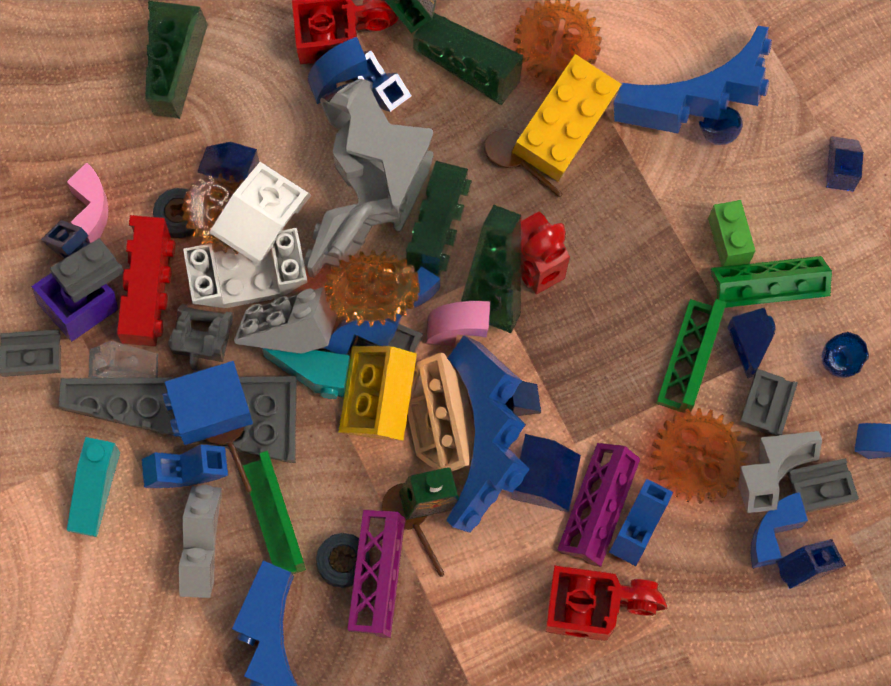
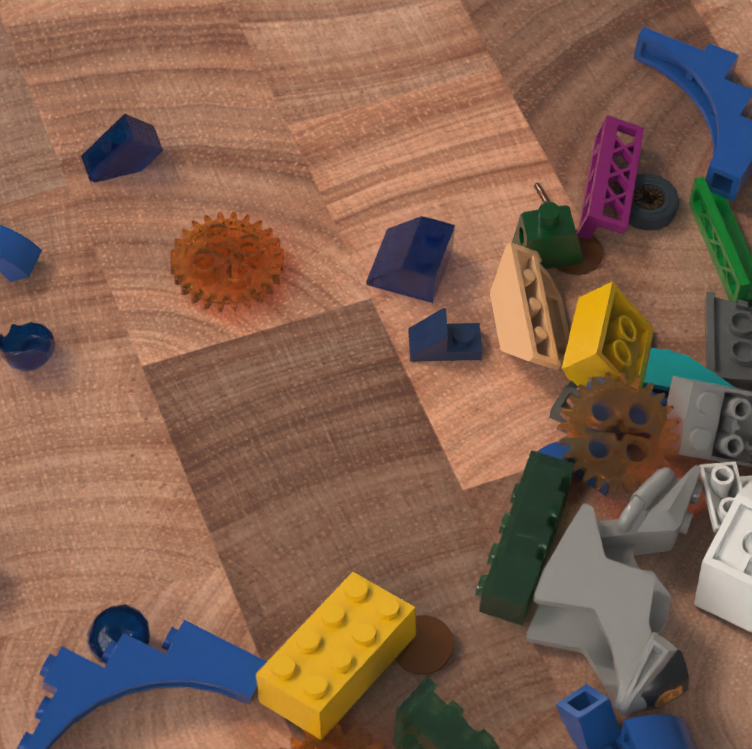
camera: 175 degrees left, 15 degrees down
bright pink brick [426,301,490,346] -> none
blue arch [446,335,530,533] -> none
clear green wedge [461,205,521,333] -> none
red brick [505,211,570,295] -> none
red brick [546,565,668,641] -> none
magenta fence [557,443,640,567] -> none
blue brick [609,479,673,566] -> none
green fence [656,299,727,415] -> none
bright green brick [708,200,756,267] -> none
green fence [711,256,832,308] -> none
clear blue slope [727,307,776,379] -> none
light grey arch [738,431,822,513] -> none
dark grey plate [739,369,798,436] -> none
blue brick [750,492,808,569] -> none
dark grey plate [787,458,859,513] -> none

